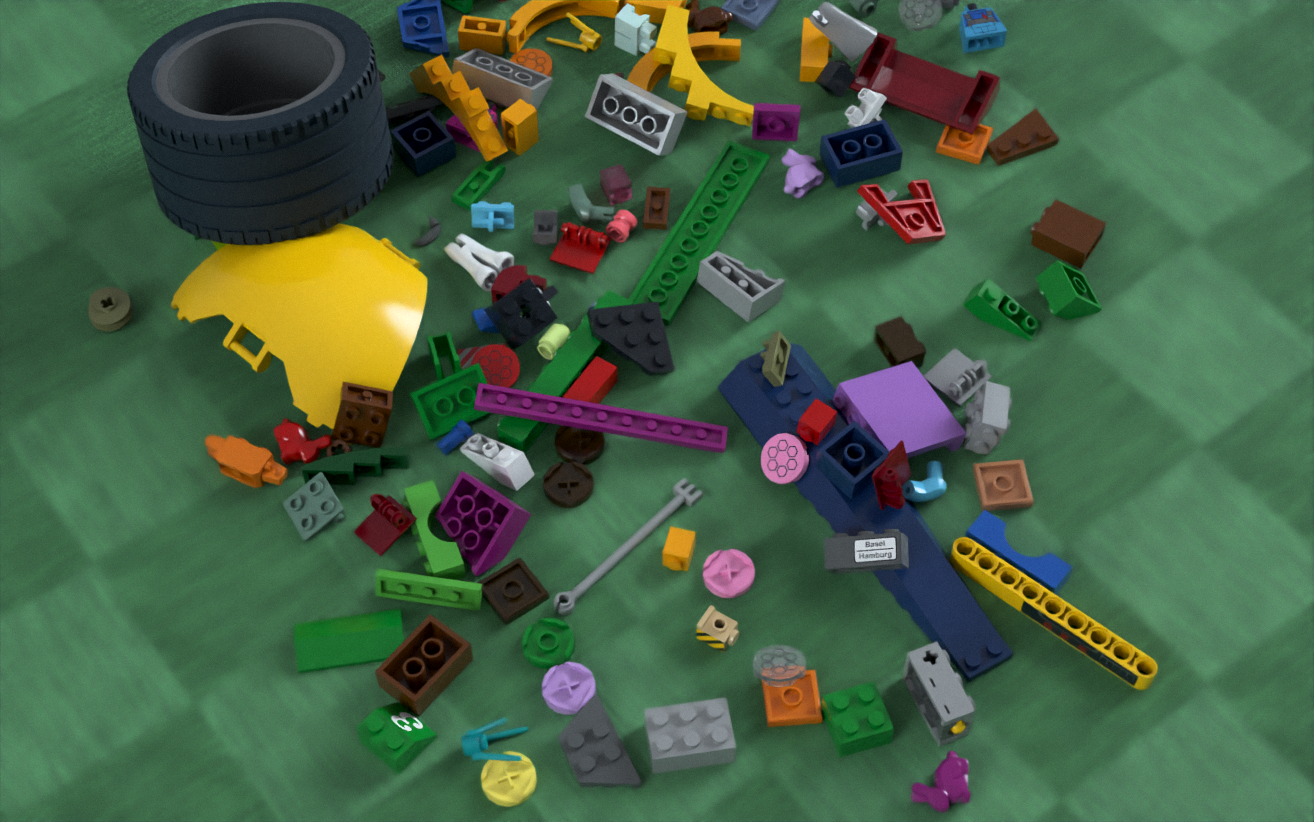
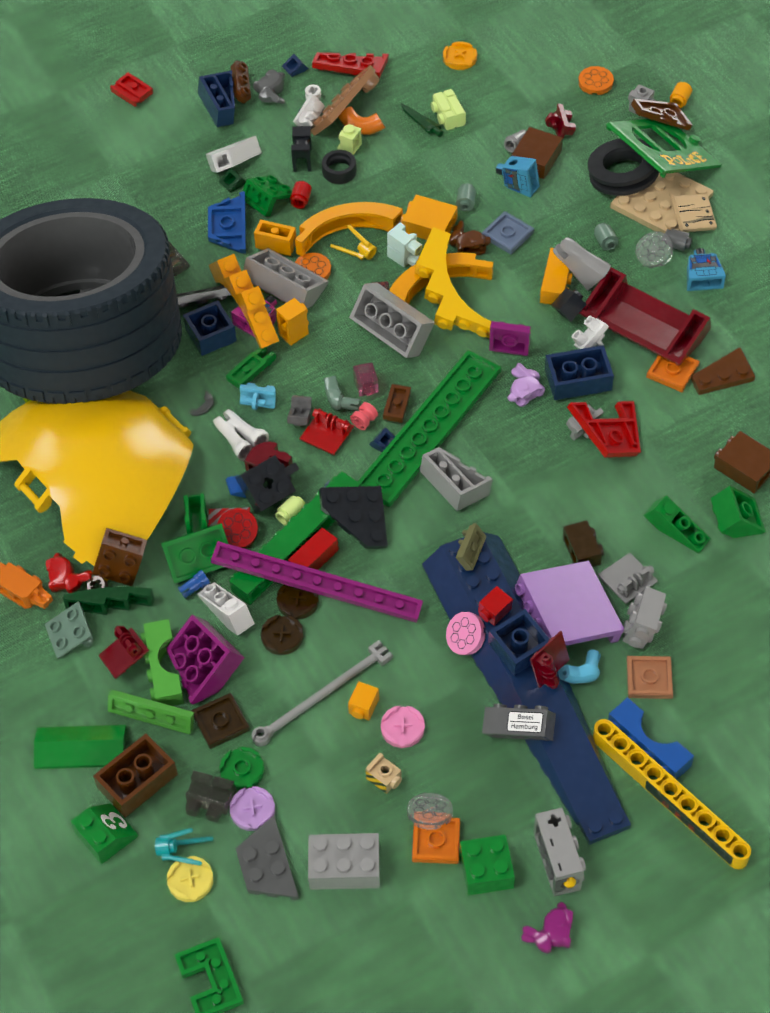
camera: 10 degrees right, 0 degrees up
none -> clear smoke hips [185,770,236,823]
none -> dark blue slope [369,427,395,452]

